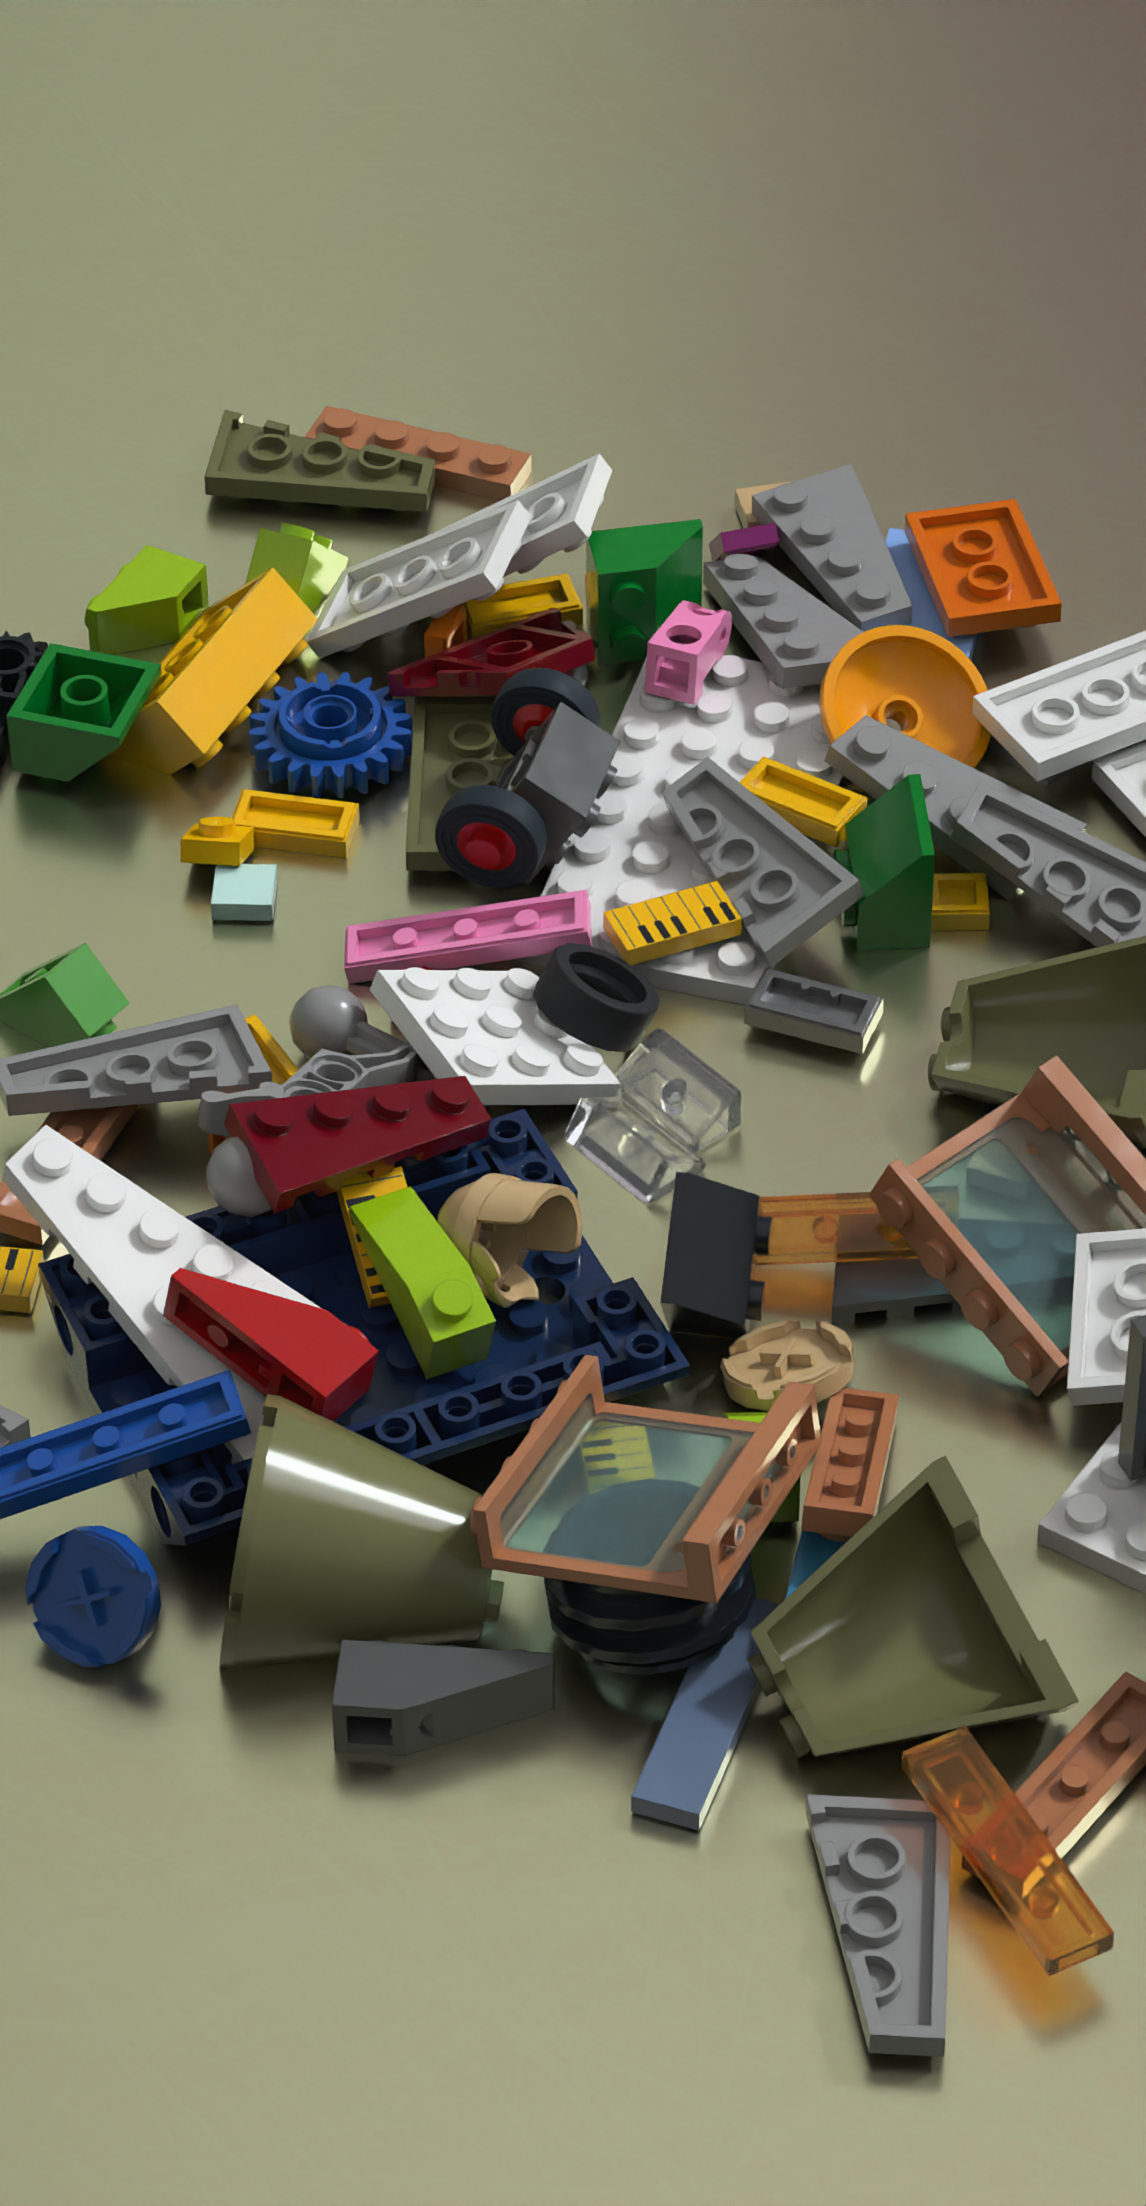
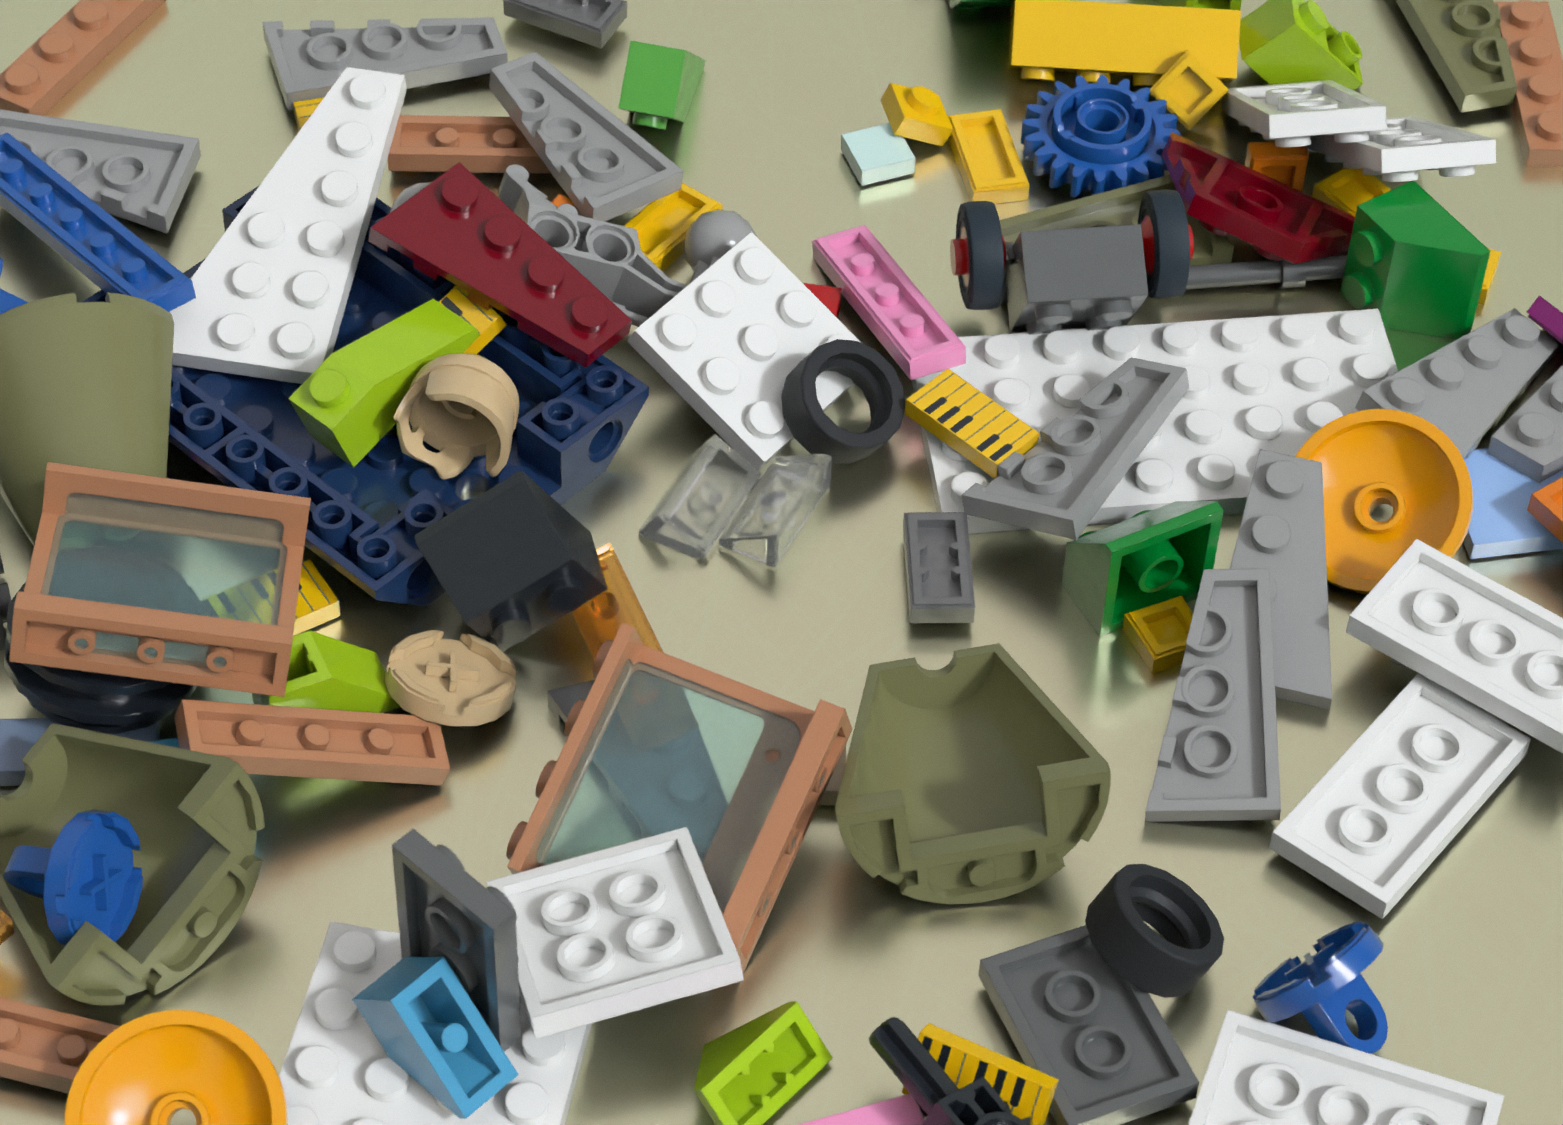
camera: 65 degrees right, 5 degrees up
red slope [163,1268,379,1421] -> none
bright pink leg [645,600,732,705] -> none
yellow tile [739,756,868,848] -> none
none -> blue tile [3,809,143,946]
none -> yellow tile [1150,50,1229,130]

